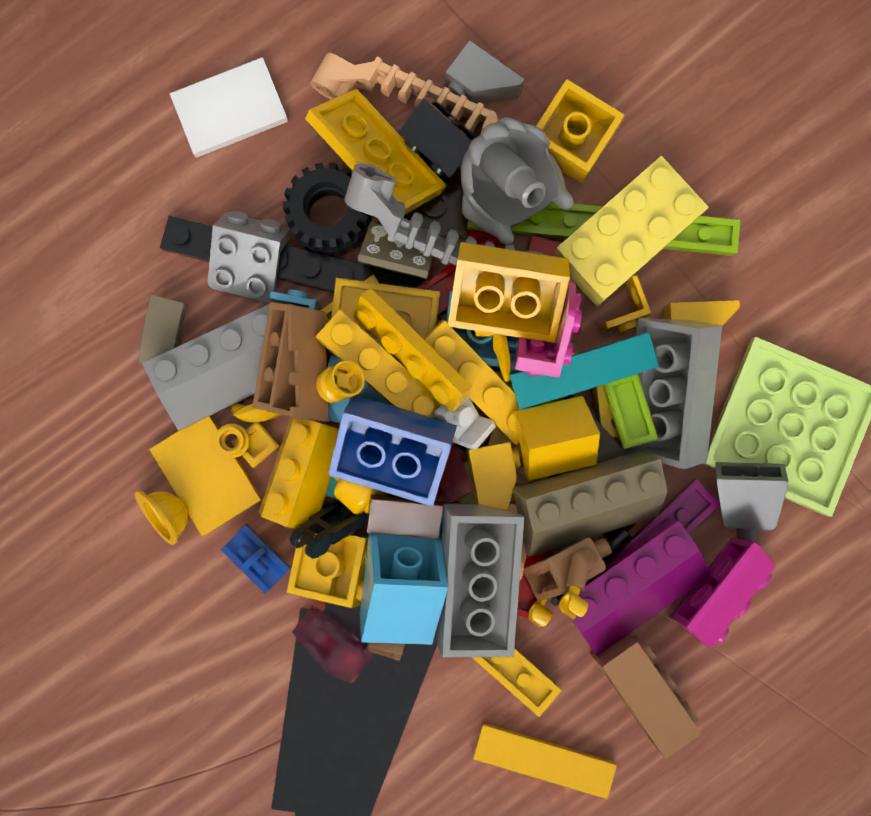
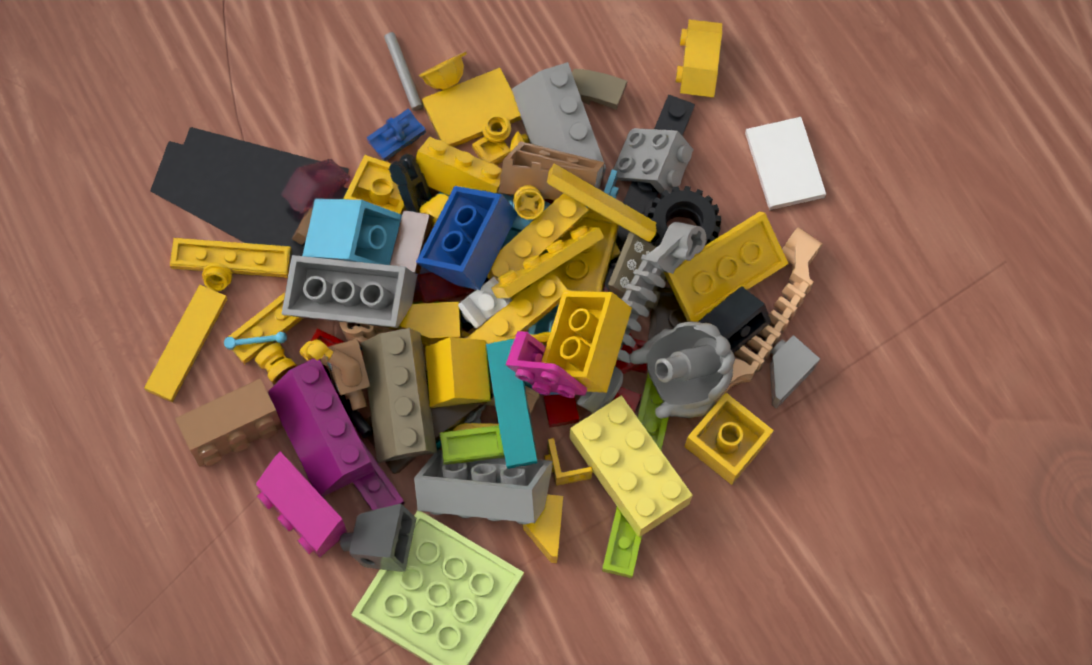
camera: 95 degrees right, 15 degrees down
none -> yellow tile [170,238,292,278]
none -> yellow plate [202,263,232,291]
none -> medium azure hinge [224,331,287,350]
none -> yellow wheel [255,342,297,385]
none -> light grey bar [384,32,423,111]
none -> yellow tile [547,163,656,242]
none -> yellow brick [675,19,722,97]

